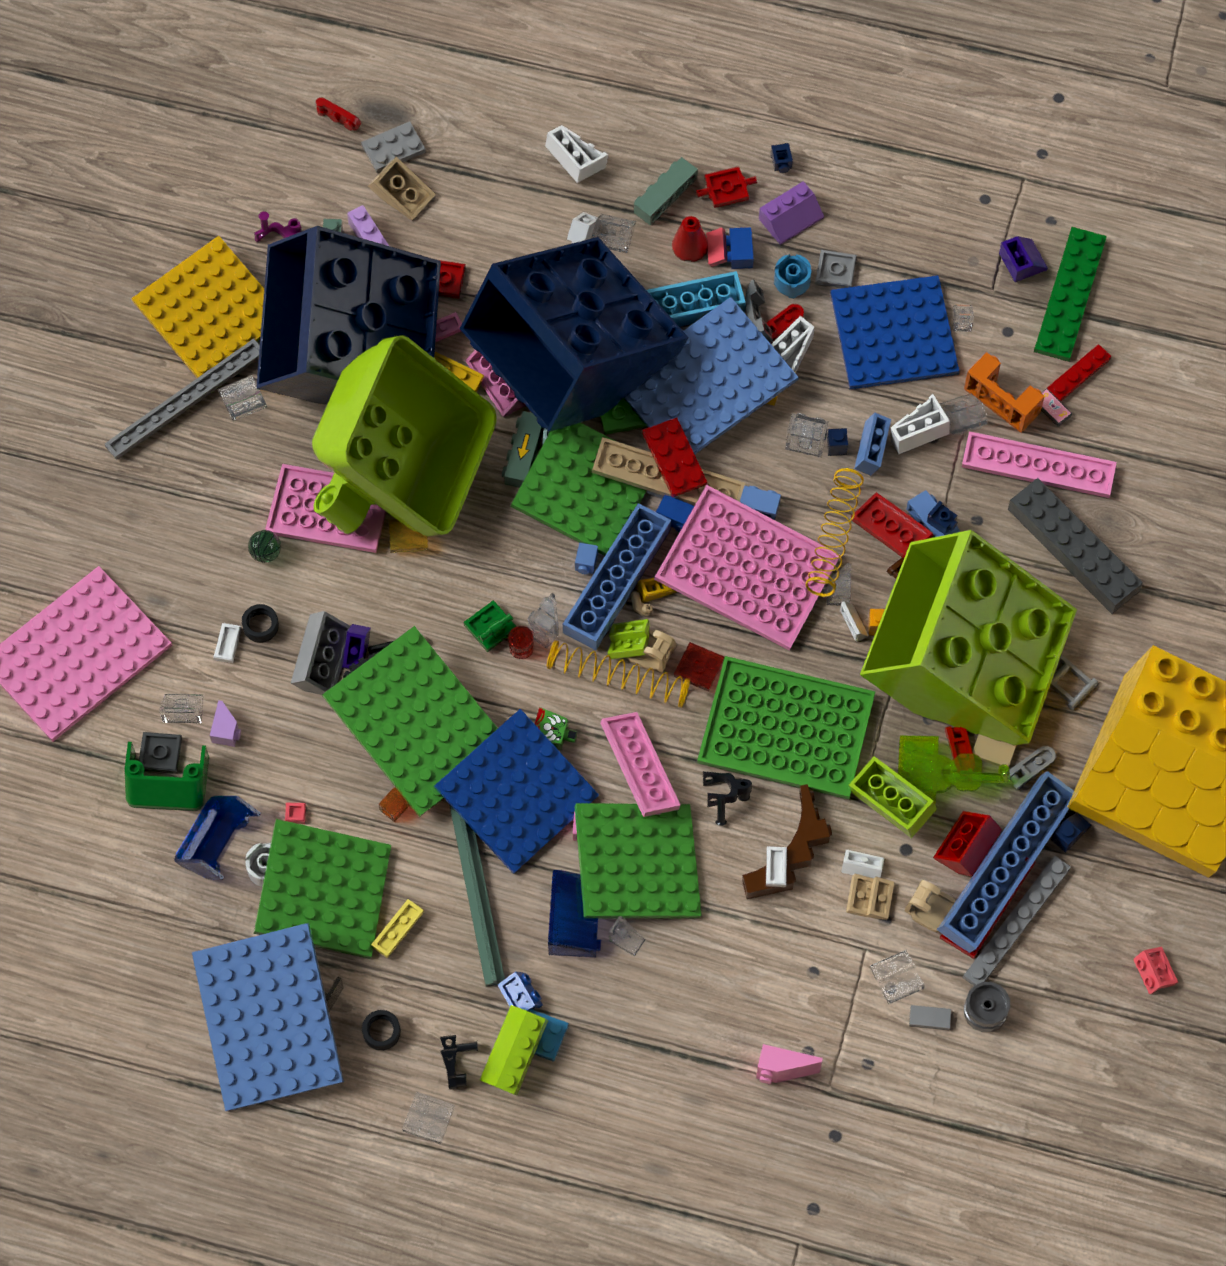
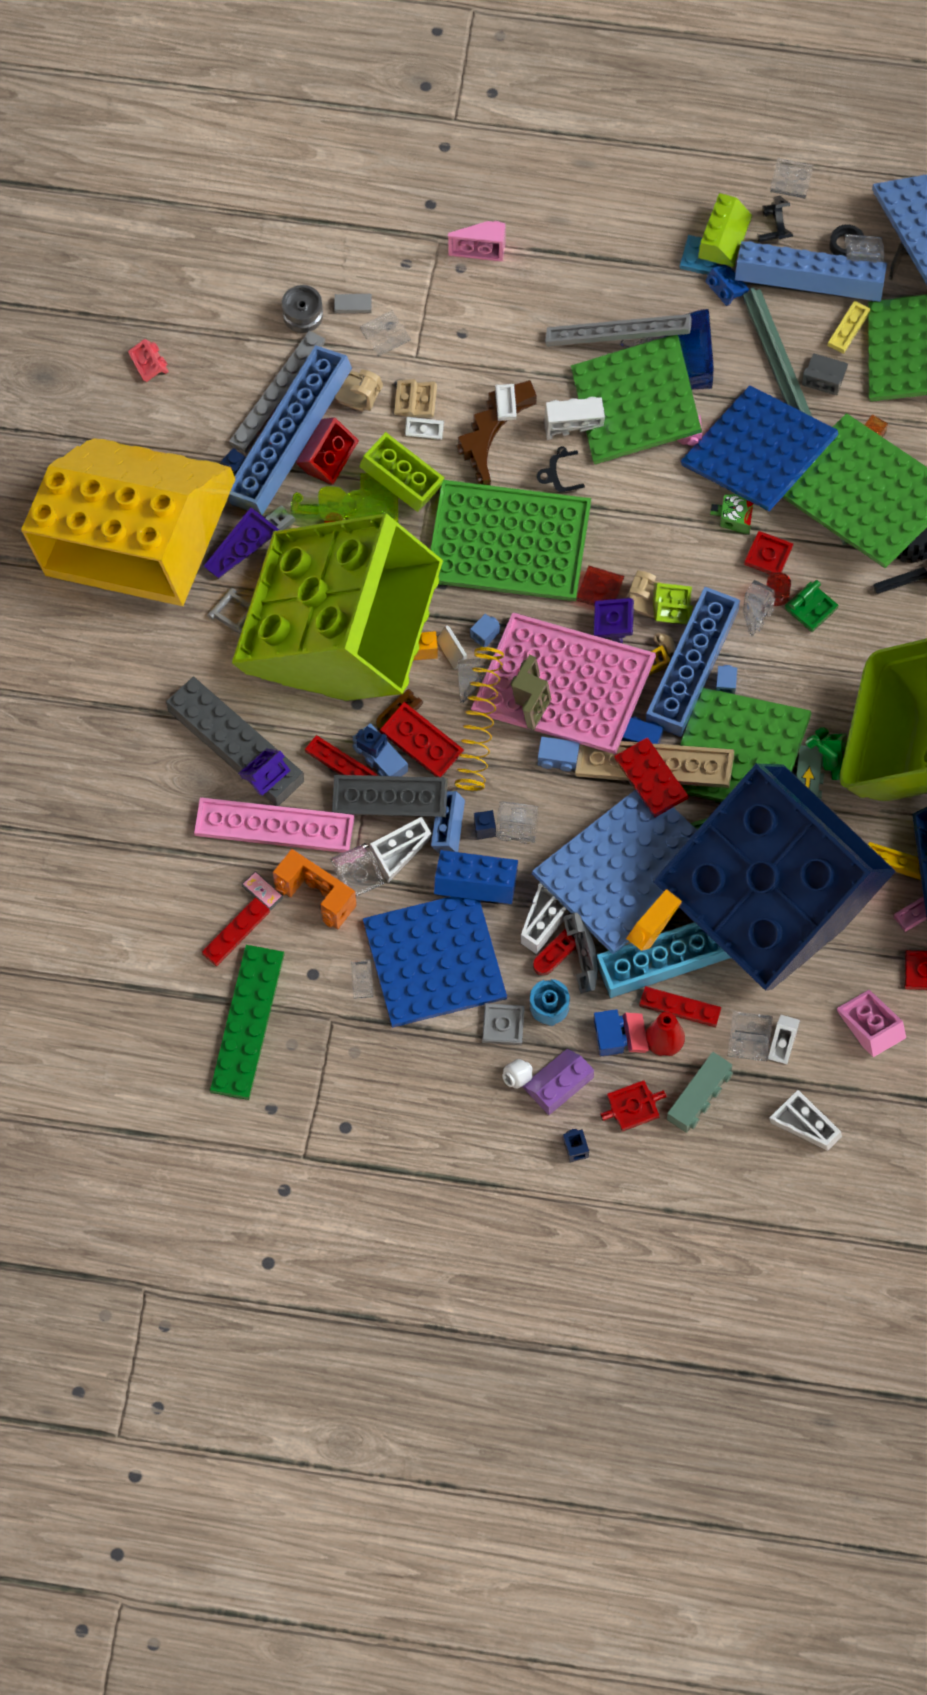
camera: 175 degrees right, 0 degrees up
yellow piece [547,640,690,708] -> none
bright pink plate [600,712,681,817] -> none
dark purple slope [999,236,1048,282] -> none
none -> dark purple wing [204,508,279,578]
none -> dark purple bracket [238,748,291,796]
none -> red plate [305,735,379,776]
none -> dark grey plate [332,775,448,817]
none -> blue brick [434,850,518,904]
none -> medium blue brick [470,614,500,647]
none -> white head [502,1059,533,1088]
none -> olive bracket [511,654,552,730]
none -> white wedge [544,397,605,440]
none -> light grey plate [545,314,692,347]
none -> dark purple bracket [594,598,634,644]
none -> light orange slope [626,890,682,951]
none -> red plate [639,986,722,1028]
none -> medium blue brick [735,241,887,302]
none -> red plate [744,531,794,578]
none -> dark grey bracket [802,353,848,396]
none -> green torso [806,727,847,780]
none -> bright pink slope [837,990,906,1057]
none -> clear plate [844,234,885,263]

